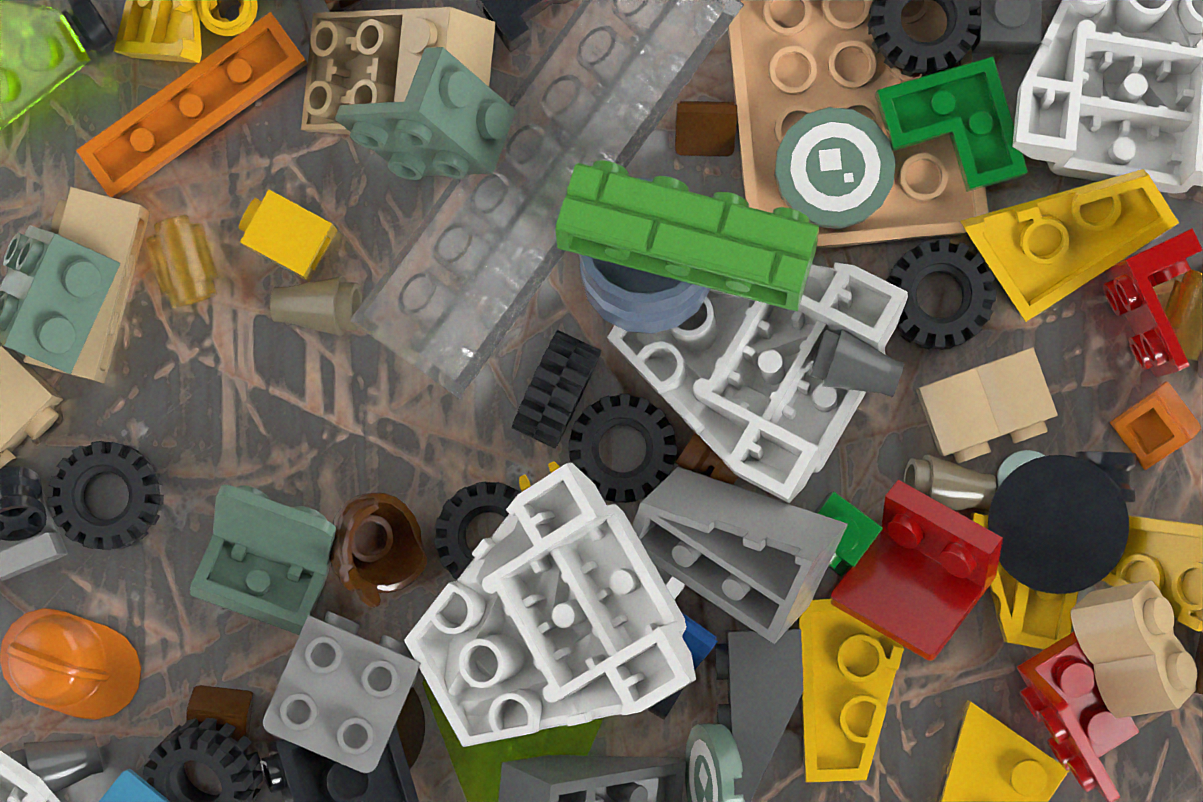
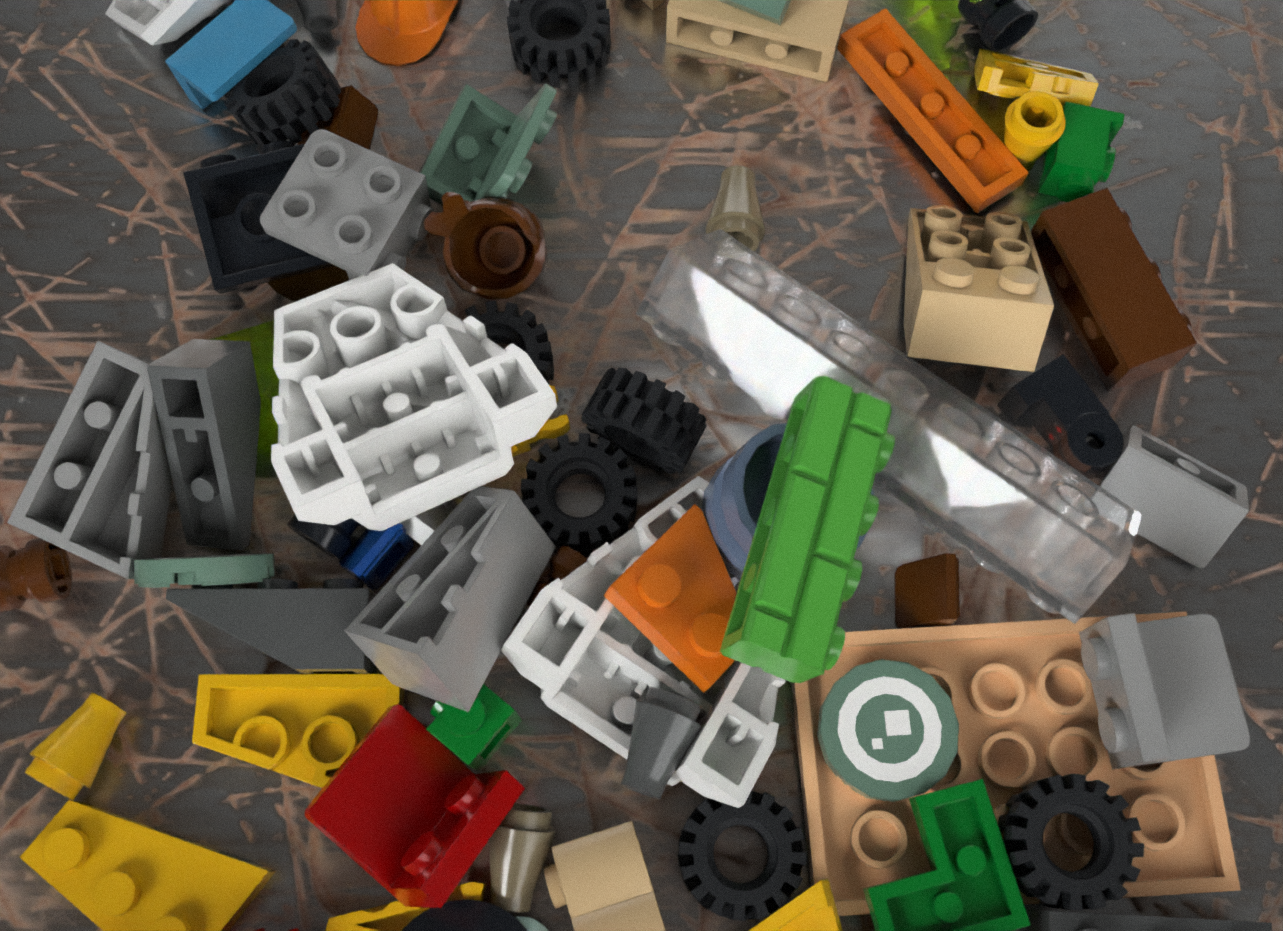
camera: 90 degrees right, 15 degrees down
clear yellow brick [145,215,219,308] -> none
yellow brick [238,189,338,282] -> none
sand green bracket [335,47,516,180] -> none
none -> orange wing [603,504,737,693]

